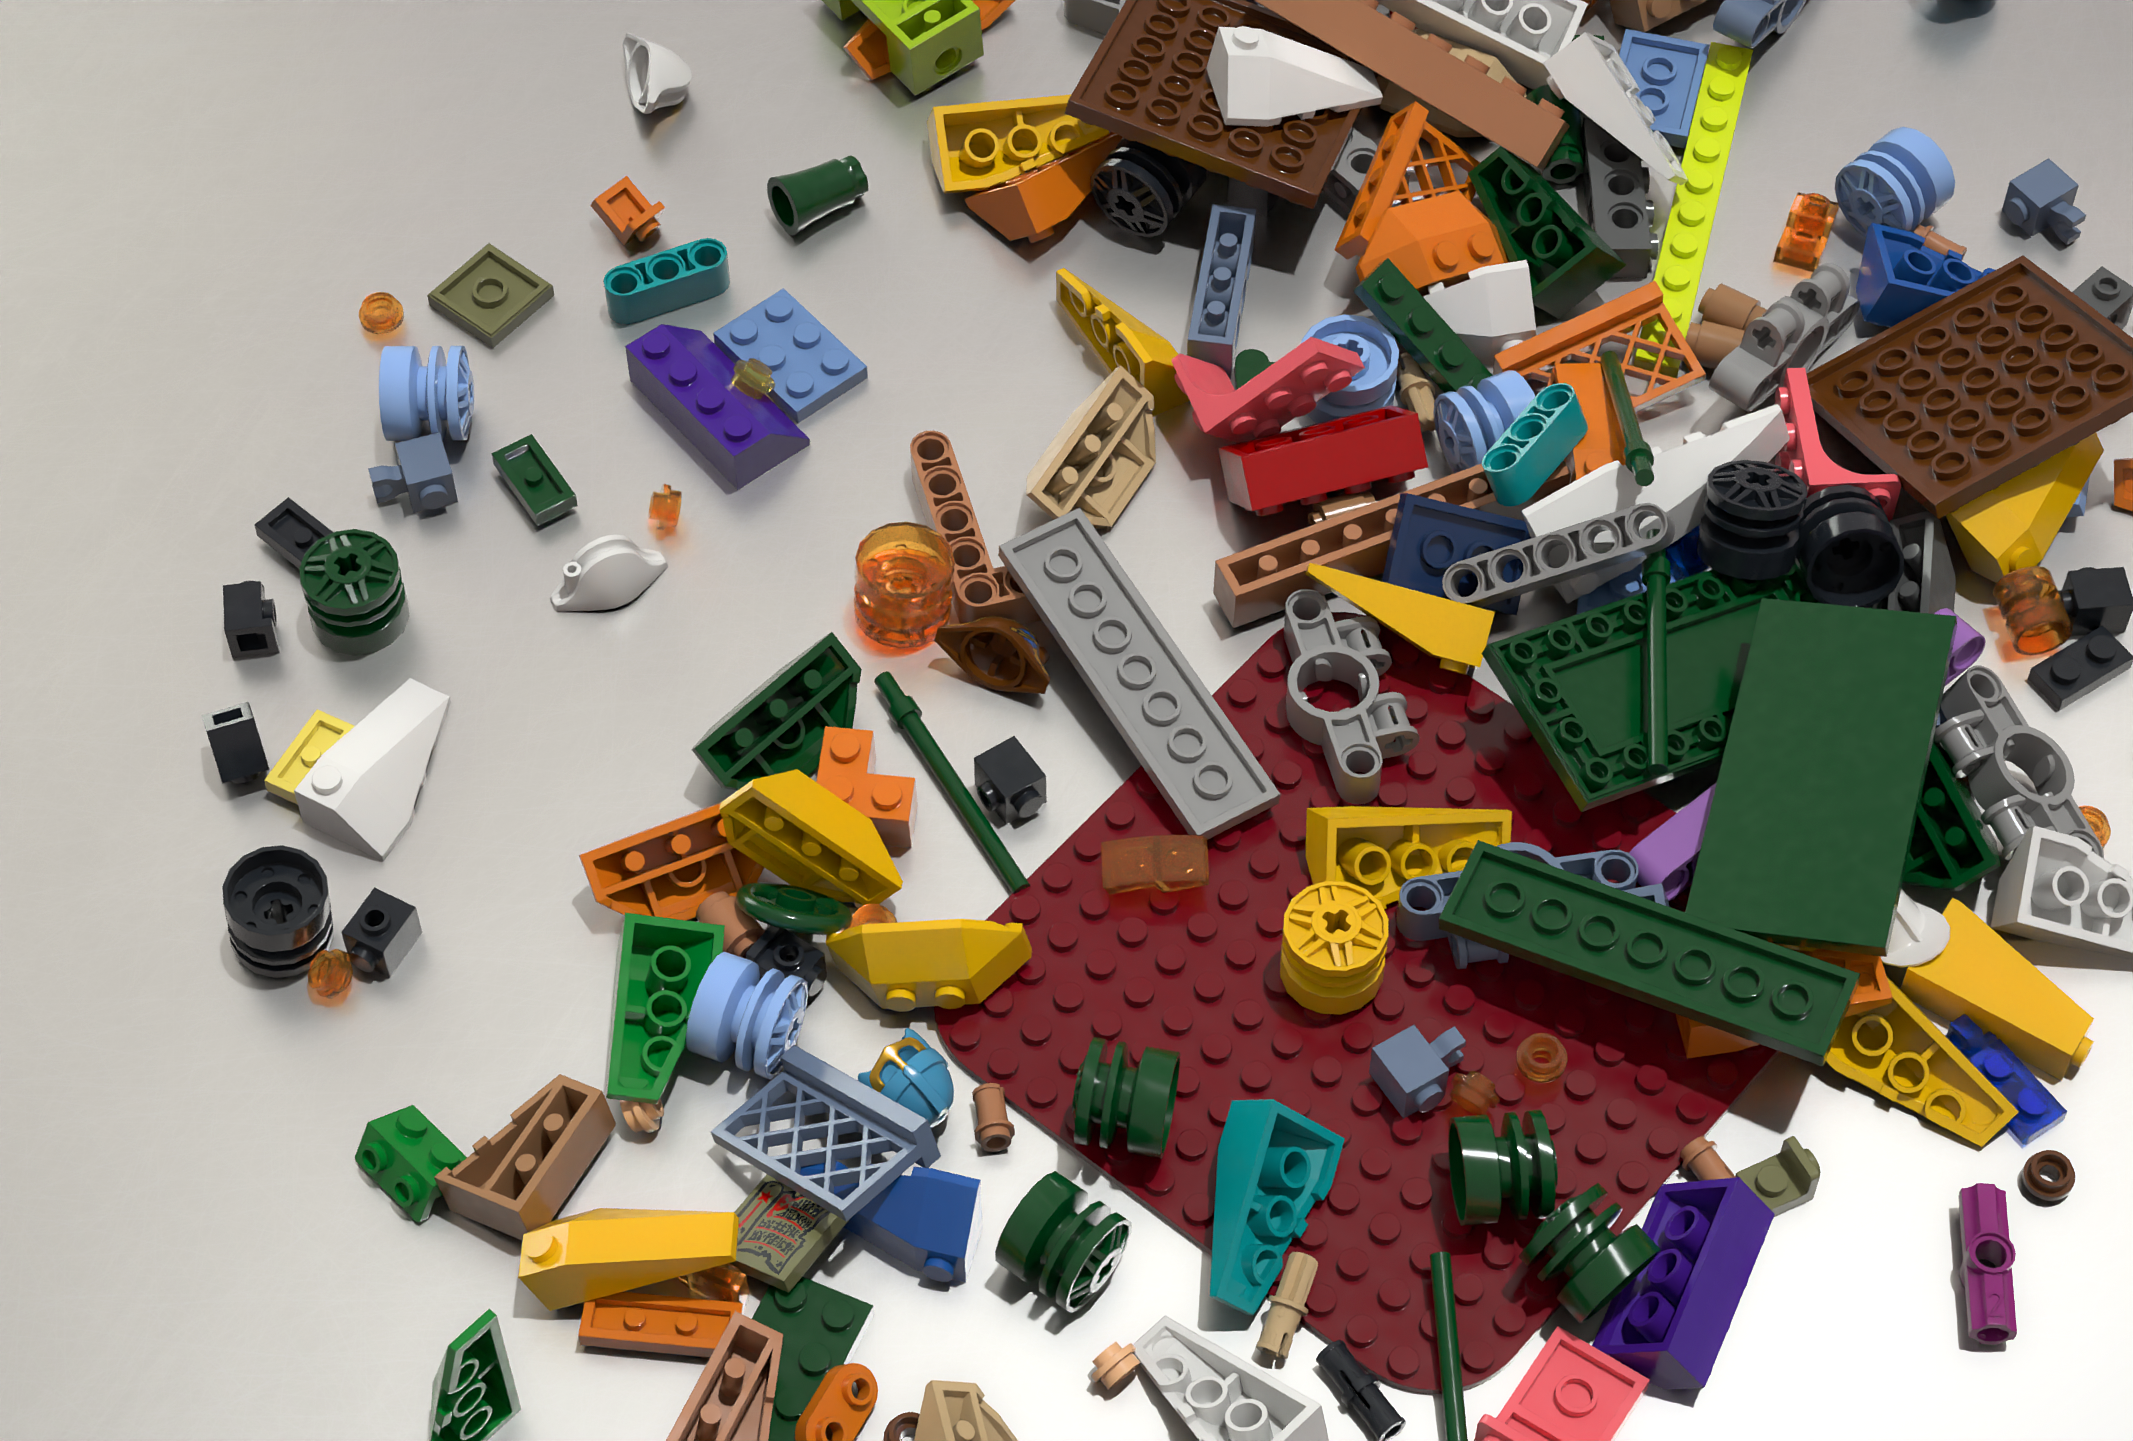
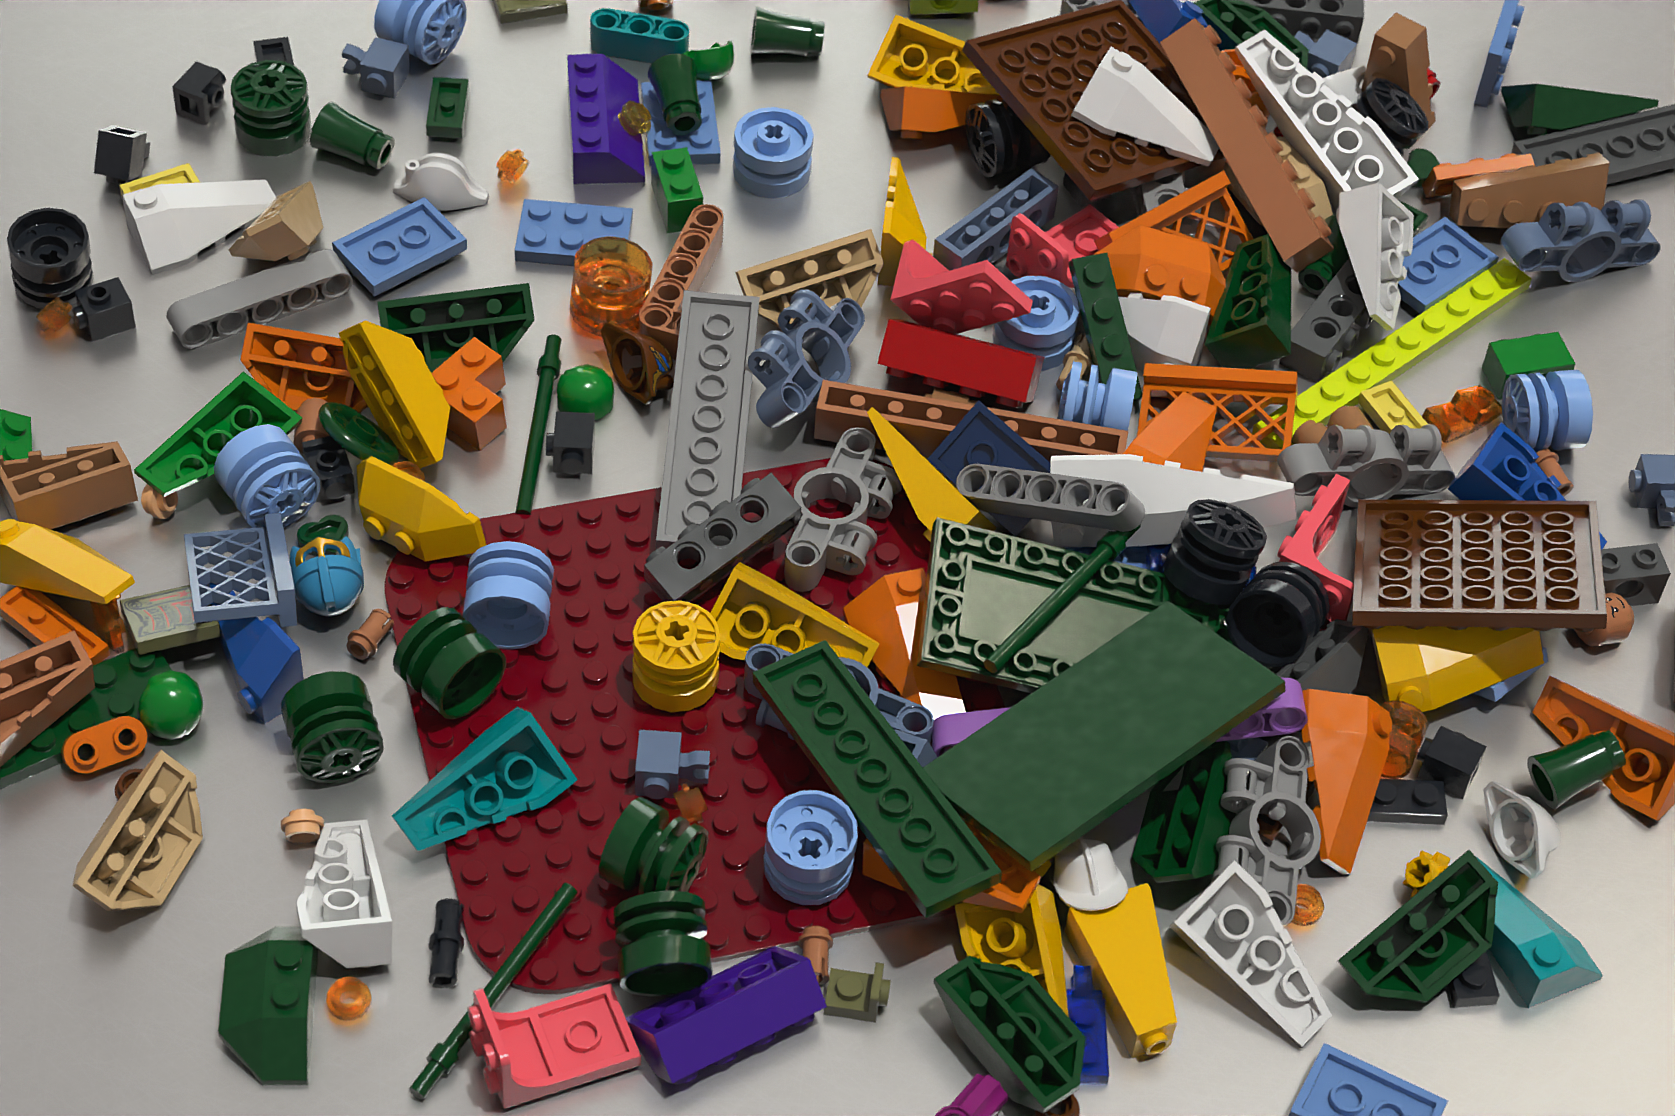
camera: 30 degrees right, 5 degrees down
clear orange slope [1101,835,1209,894] -> none
tan axle [1256,1252,1318,1359] -> none
teal beam [1482,383,1588,507] -> none
clear orange plate [1516,1033,1568,1083] -> none
dark green bar [1600,351,1654,486] -> none
none -> green hair [138,670,203,740]
none -> light grey beam [166,249,353,349]
none -> tan wedge [229,181,323,261]
none -> dark green tile [297,515,349,556]
none -> dark green plant [310,102,395,170]
none -> medium blue plate [332,197,467,297]
none -> light blue wheel [462,541,554,650]
none -> medium blue plate [515,199,633,271]
none -> green hair [557,364,614,420]
none -> dark grey brick [644,473,802,603]
none -> dark green plant [648,54,702,136]
none -> green brick [651,147,704,234]
none -> green hair [682,40,734,81]
none -> light blue wheel [733,107,814,198]
none -> sand blue piece [748,289,865,428]
none -> light blue wheel [764,790,858,905]
none -> orange wedge [842,568,966,720]
none -> dark green wedge [933,956,1086,1113]
none -> coral bracket [1006,204,1118,288]
none -> orange wedge [1301,689,1392,875]
none -> light yellow plate [1358,380,1428,434]
none -> green brick [1482,332,1576,400]

